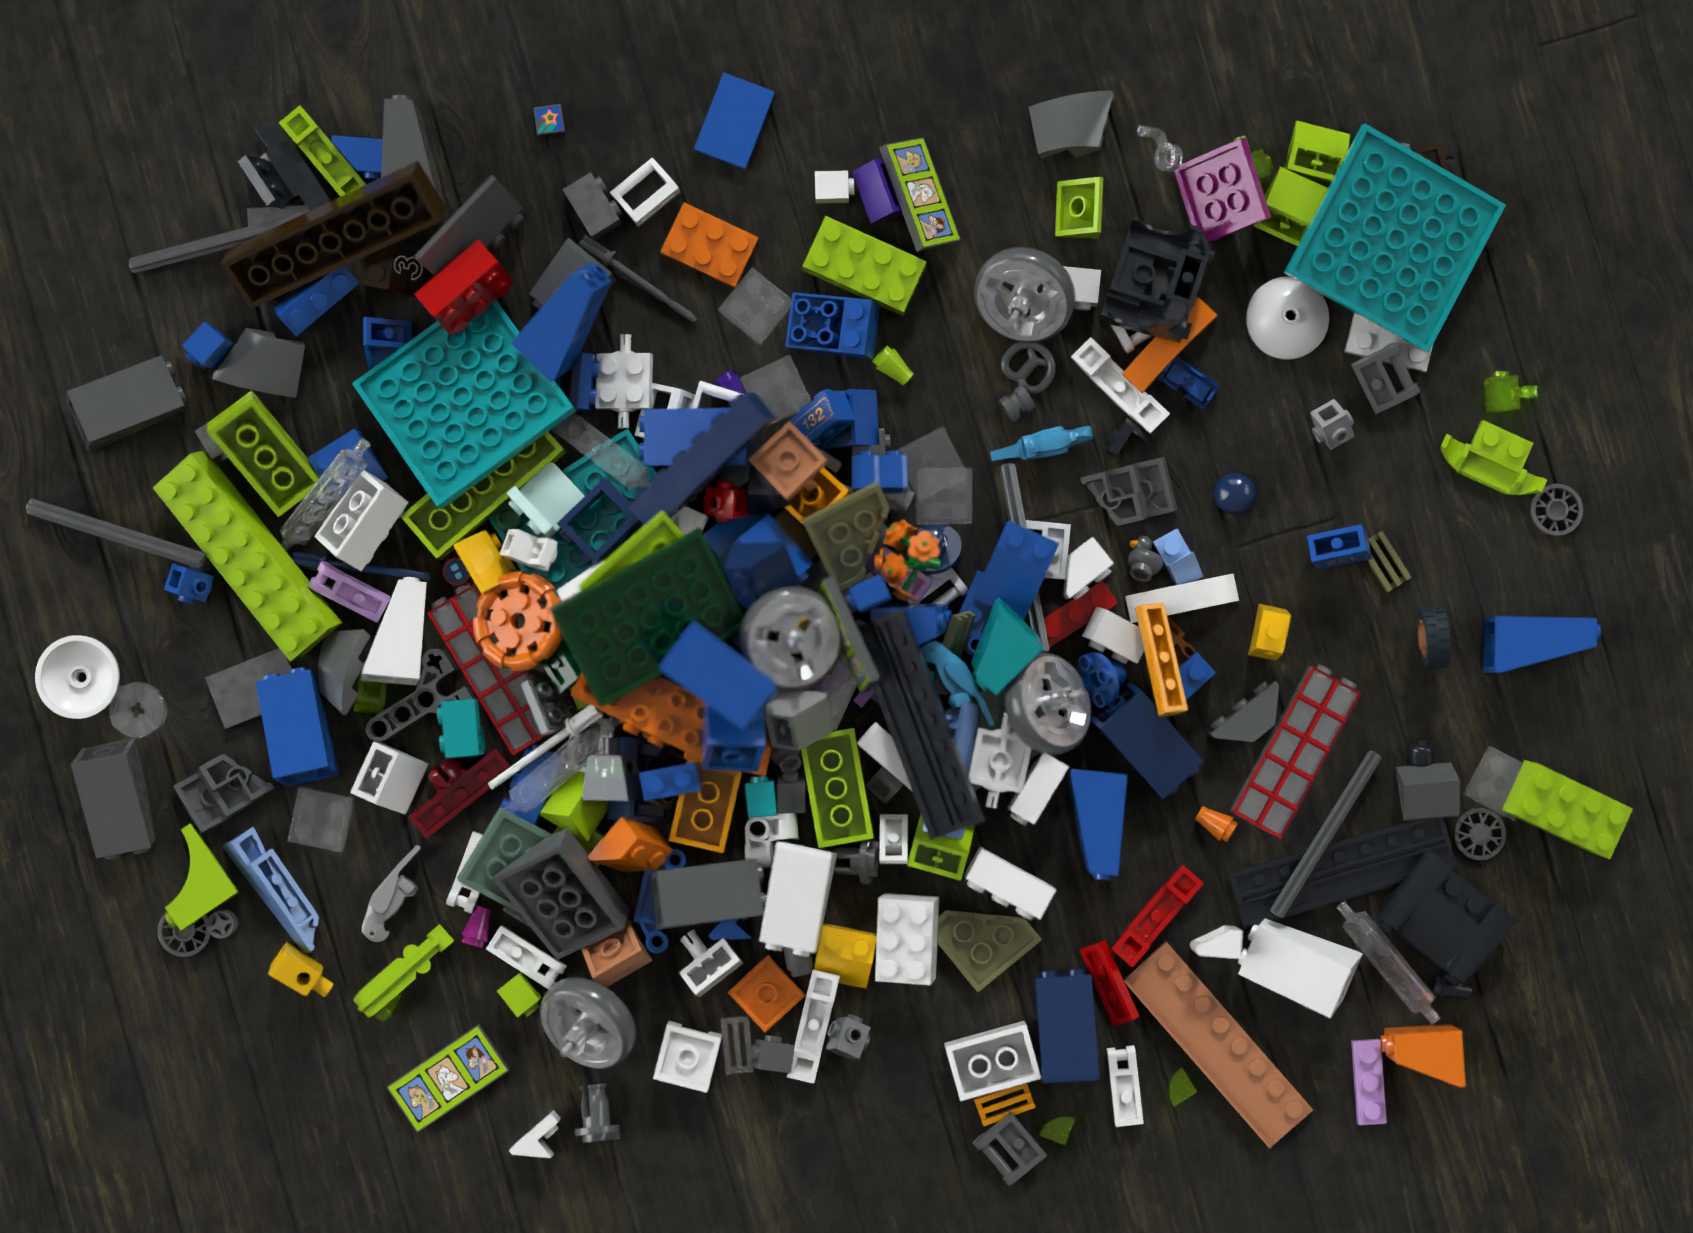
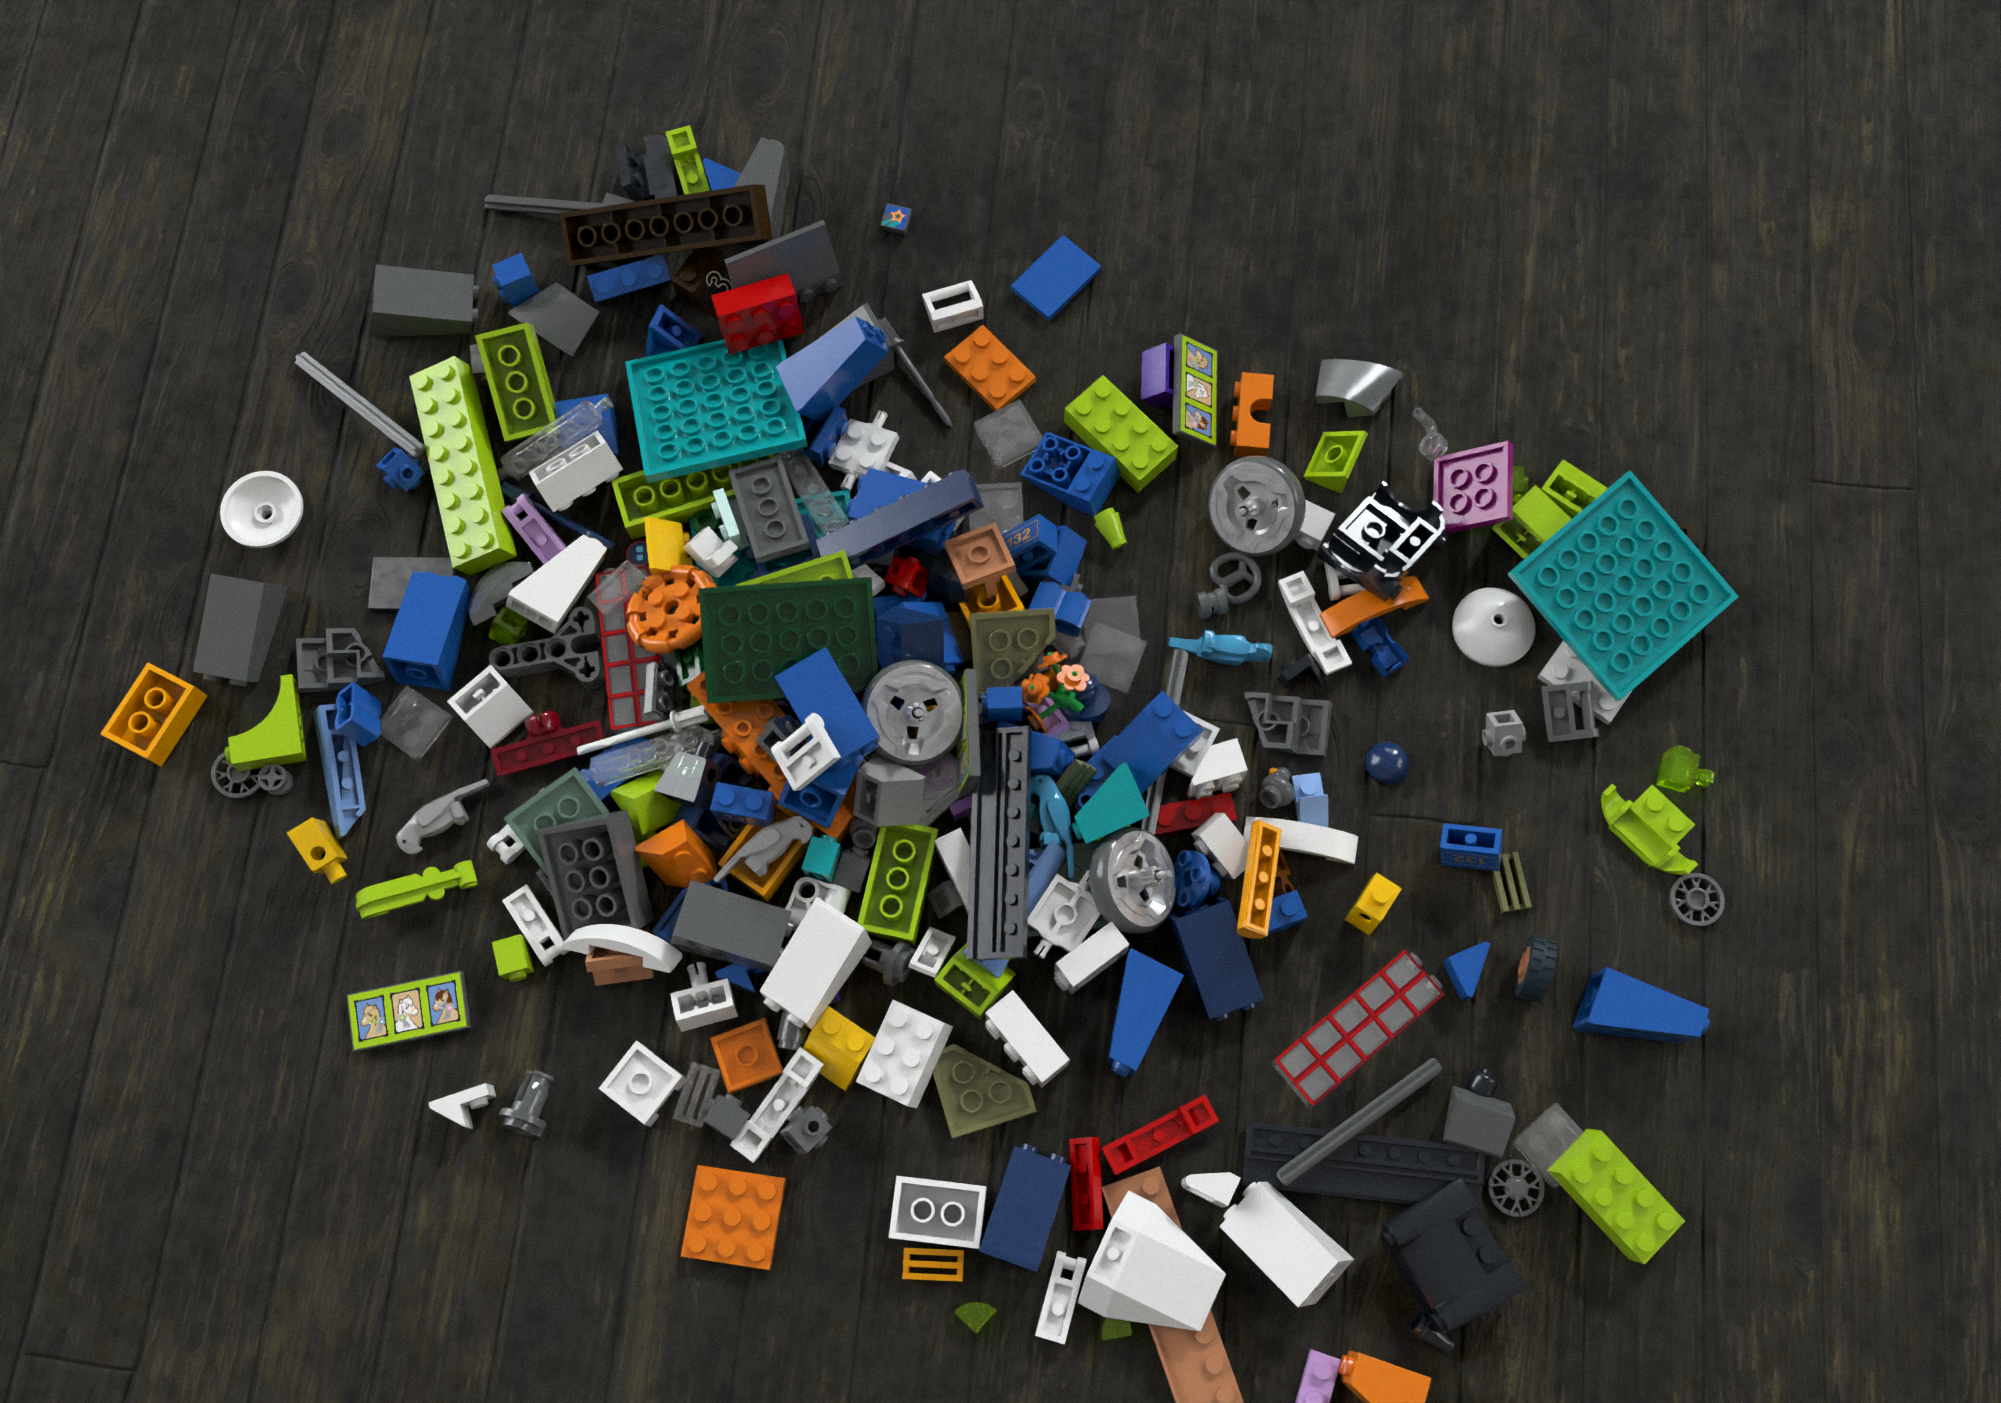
camera: 20 degrees right, 15 degrees down
clear plate [109,682,167,738] -> none
clear neon green tile [375,993,401,1022] -> none
teal brick [437,699,486,758] -> none
magenta cone [461,906,491,949] -> none
flat silver wheel [540,978,636,1069] -> none
flat silver brick [562,172,622,240] -> none
white brick [815,171,854,204] -> none
dark grey plate [973,1112,1047,1186] -> none
orange cone [1195,806,1238,842] -> none
dark grey slope [1208,680,1279,742] -> none
clear plate [1336,901,1440,1025] -> none
none -> light orange brick [101,663,207,767]
none -> blue brick [335,682,382,747]
none -> white slope [562,924,682,973]
none -> clear tile [587,560,646,618]
none -> orange plate [681,1165,786,1270]
none -> light grey animal [714,815,813,883]
none -> dark grey plate [728,456,811,564]
none -> dark grey brick [756,714,807,762]
none -> white plate [771,713,841,791]
none -> white wedge [1078,1191,1226,1331]
none -> orange arch [1230,372,1274,457]
none -> blue slope [1442,941,1491,1001]

